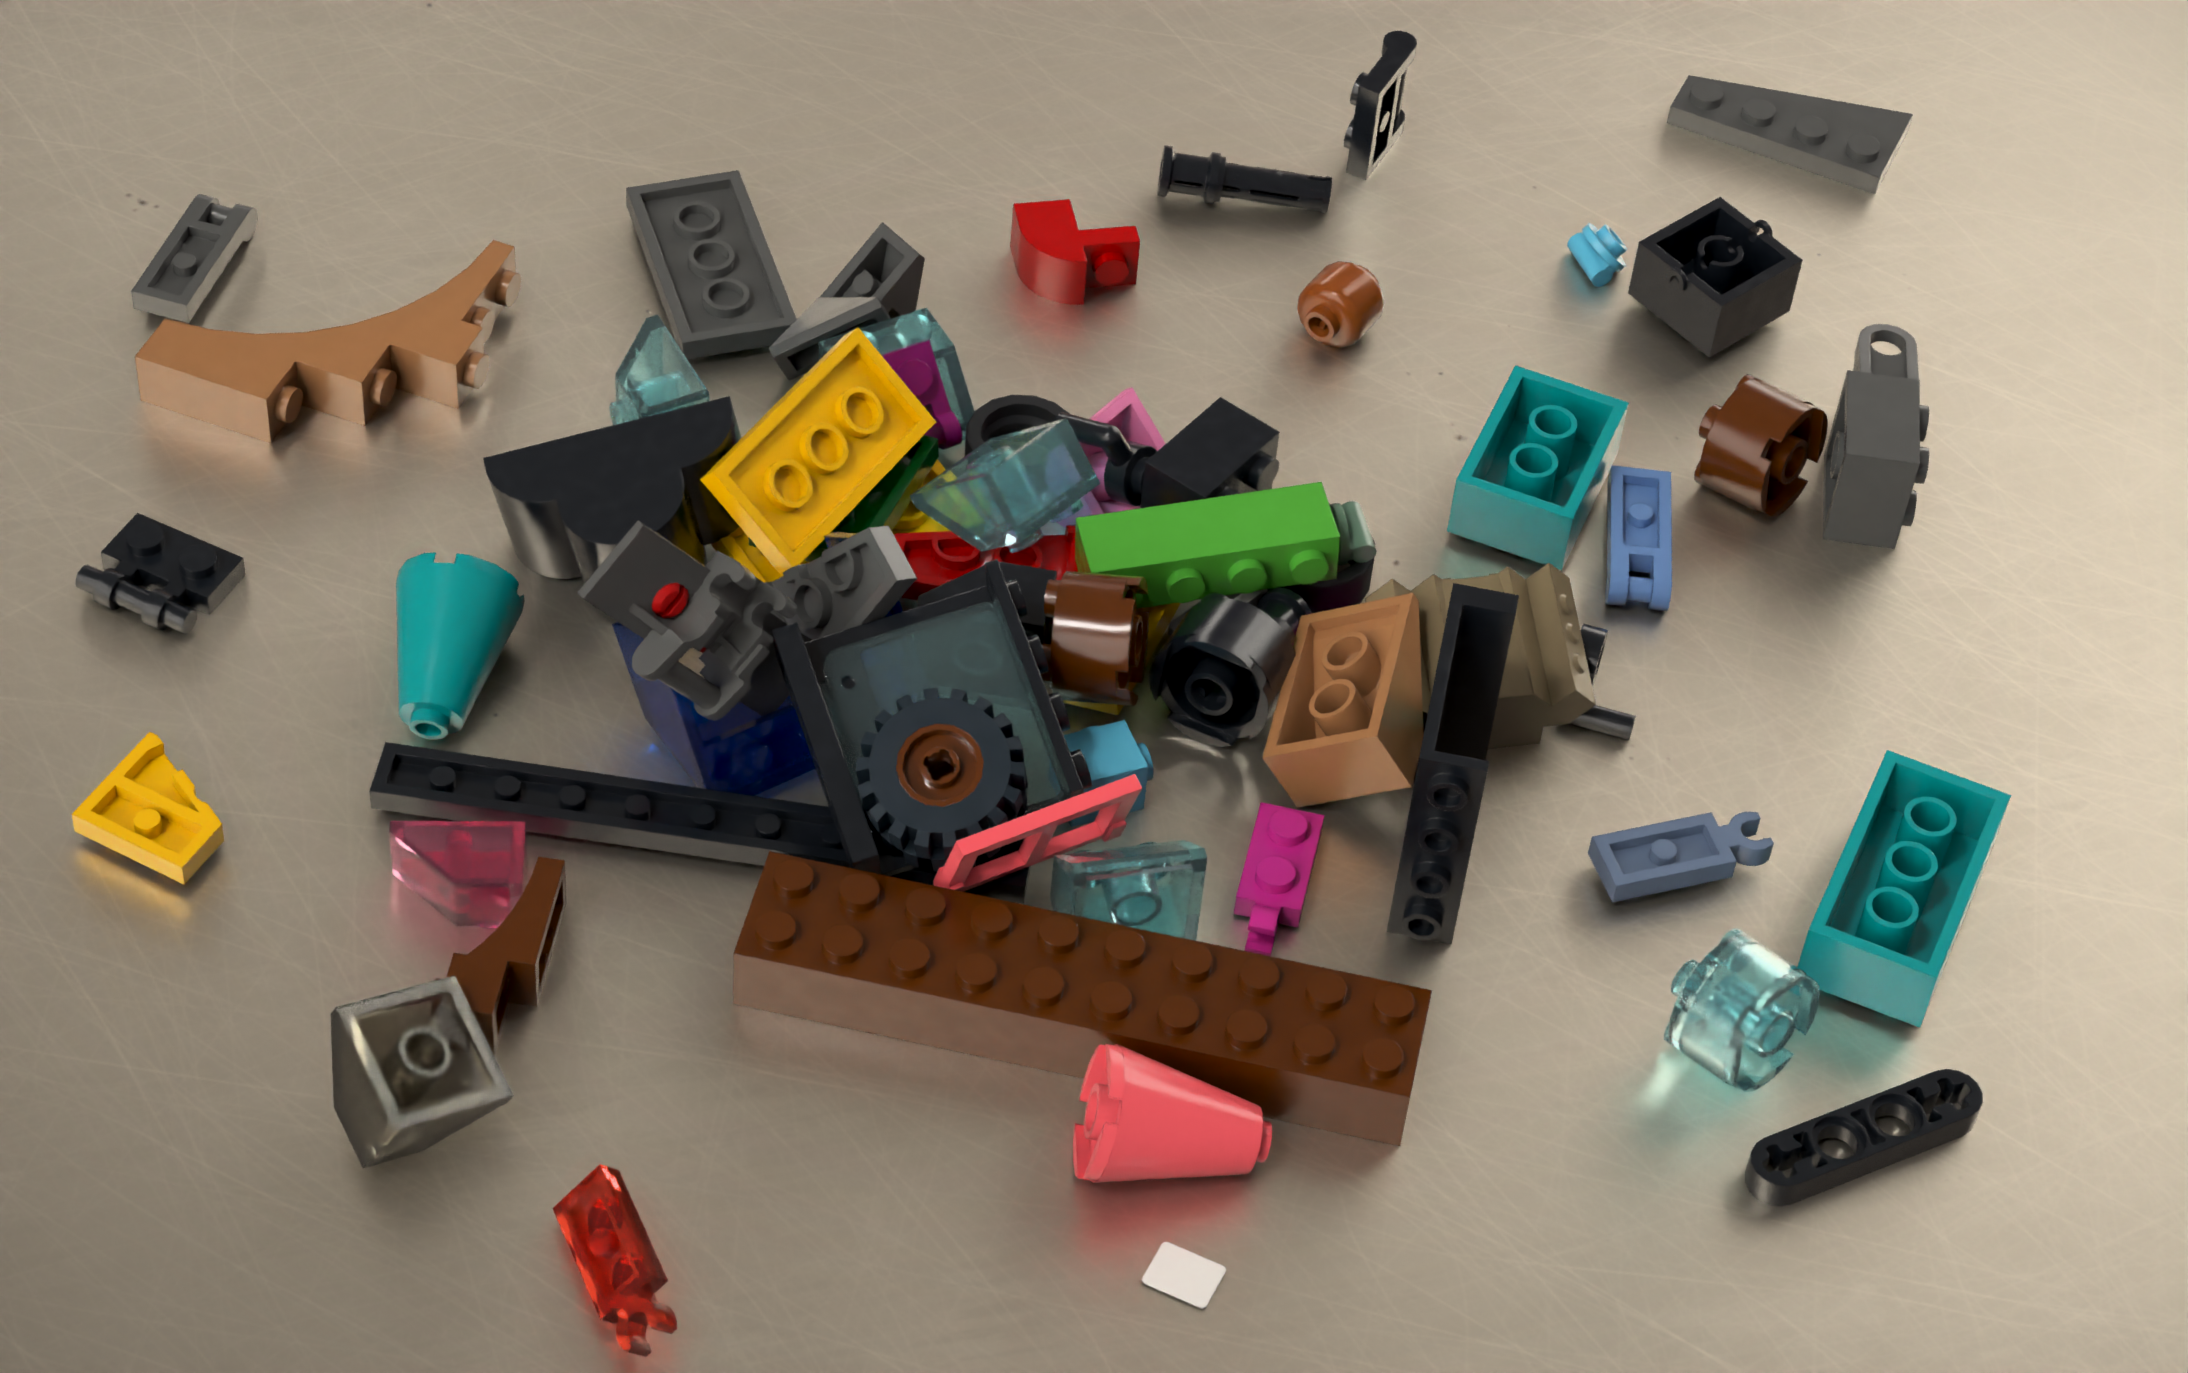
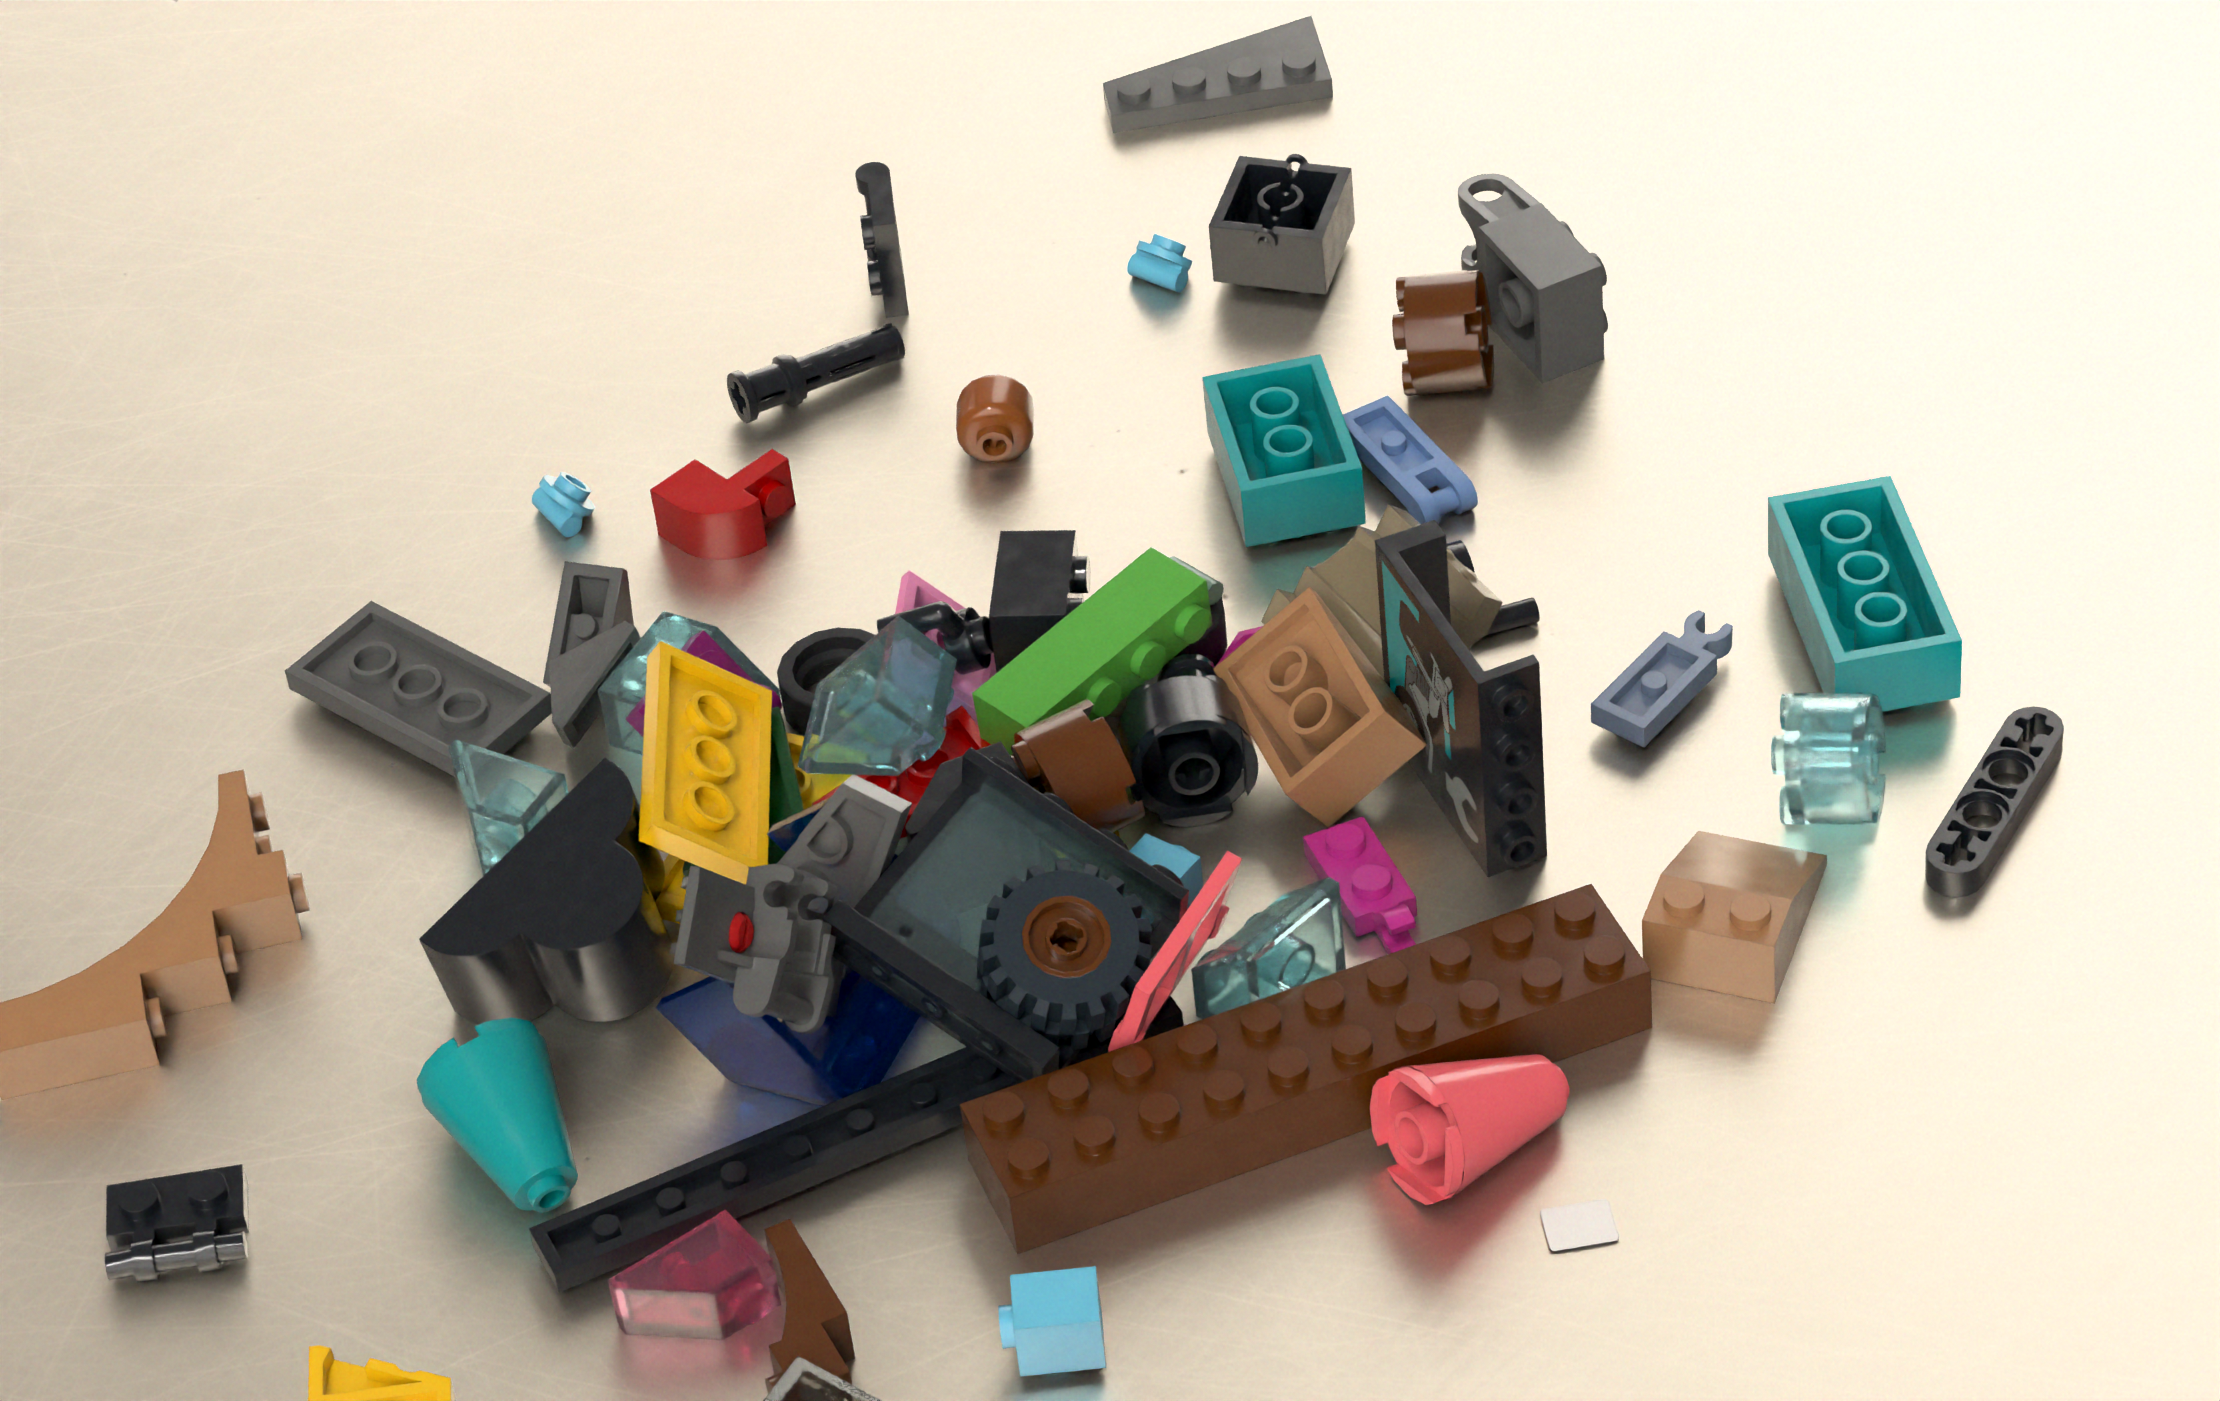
camera: 25 degrees left, 5 degrees down
none -> medium azure plate [531,472,595,537]
none -> medium azure brick [998,1266,1106,1377]
none -> medium nougat slope [1642,831,1827,1004]

